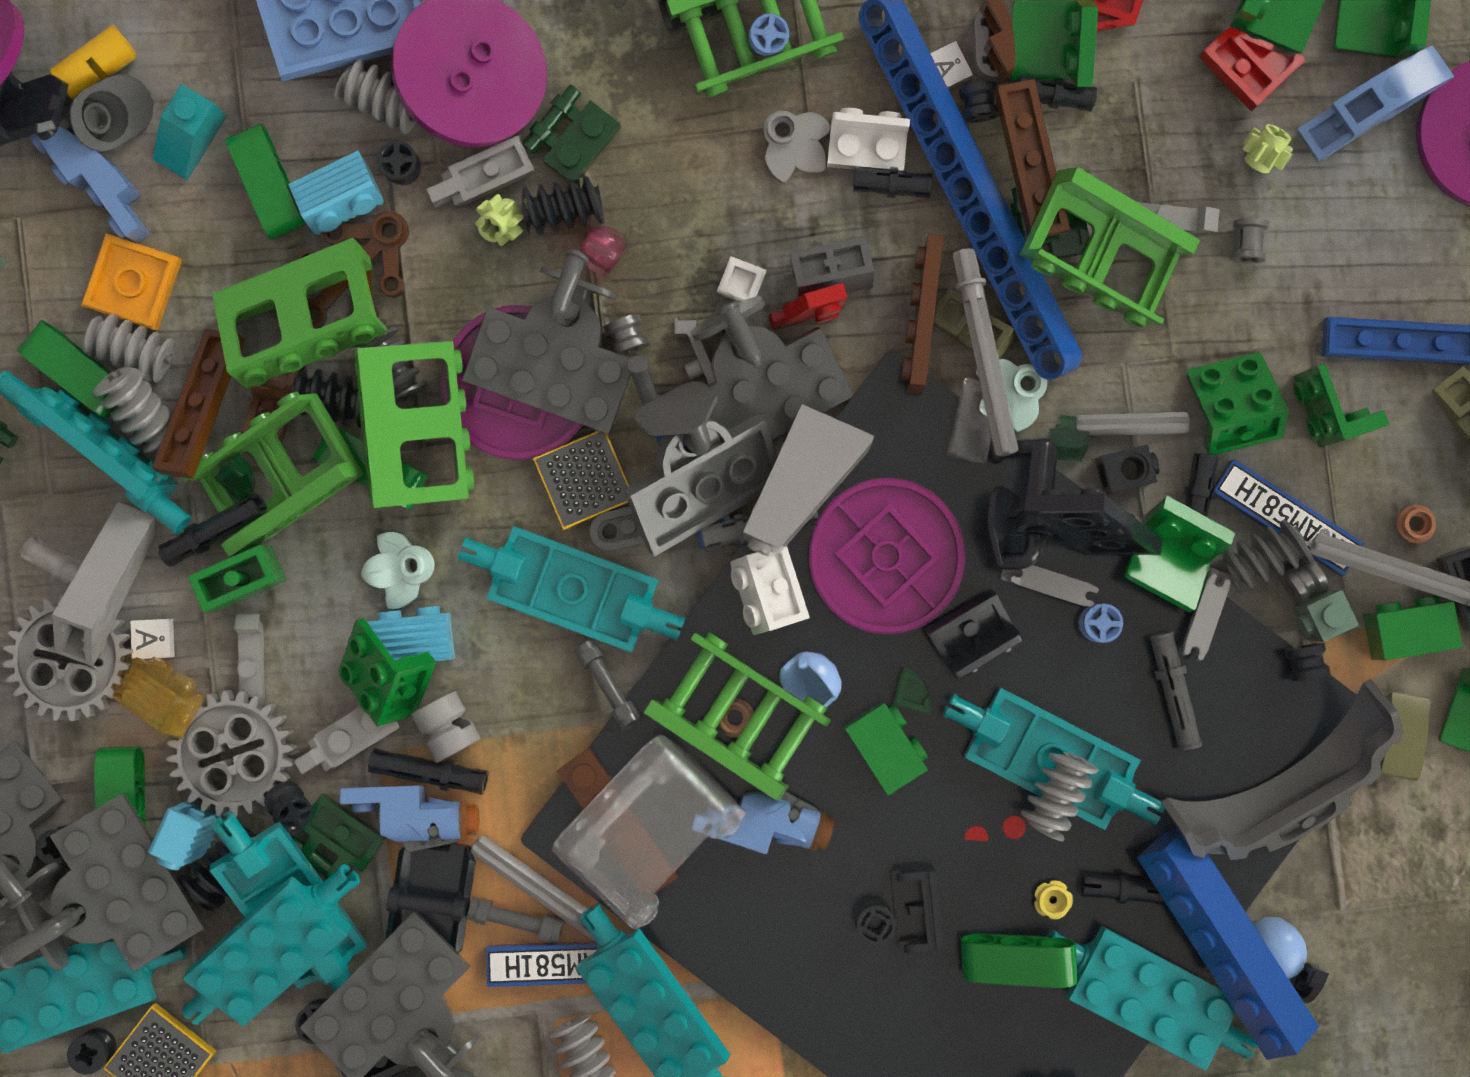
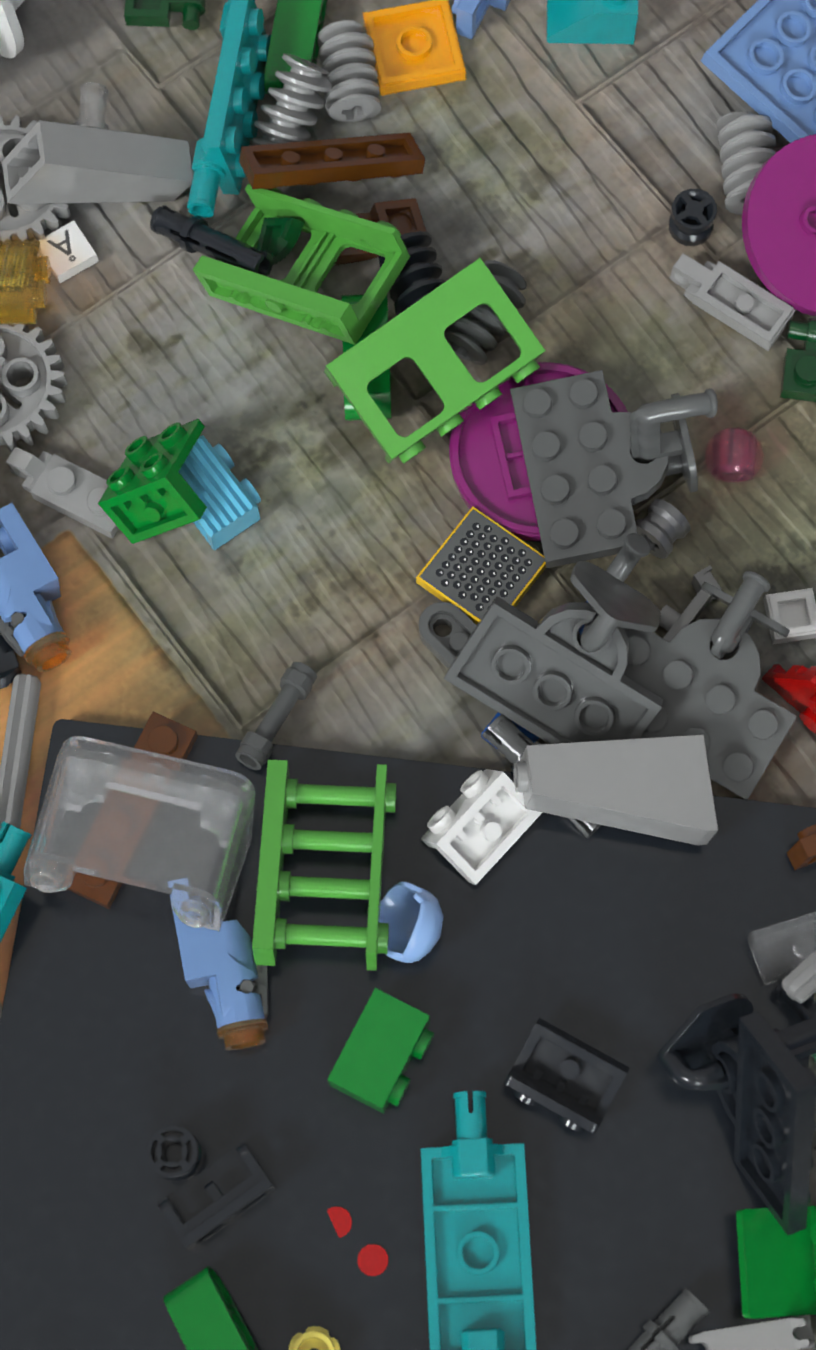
camera: 60 degrees right, 15 degrees down
green brick [187,545,287,612] -> none
bright green window [212,238,388,389] -> none
green beam [225,123,307,240] -> none
light grey piece [234,614,265,707] -> none
medium azure brick [288,150,384,235] -> none
reddish brown plant [297,211,409,329] -> none
light aqua plate [361,532,435,609] -> none
black pin [368,748,489,795] -> none
light grey wheel [411,691,481,763] -> none
teal plate [458,526,686,653] -> none
yellowish green gear [475,194,524,246] -> none
black piece [521,176,605,235] -> none
nougat plate [718,698,754,738] -> none
magenta plate [808,478,965,634] -> none
dark green tile [891,667,932,715] -> none
light grey piece [1000,565,1099,607] -> none
light grey piece [1020,751,1099,842] -> none
medium blue wheel [1078,603,1123,643] -> none

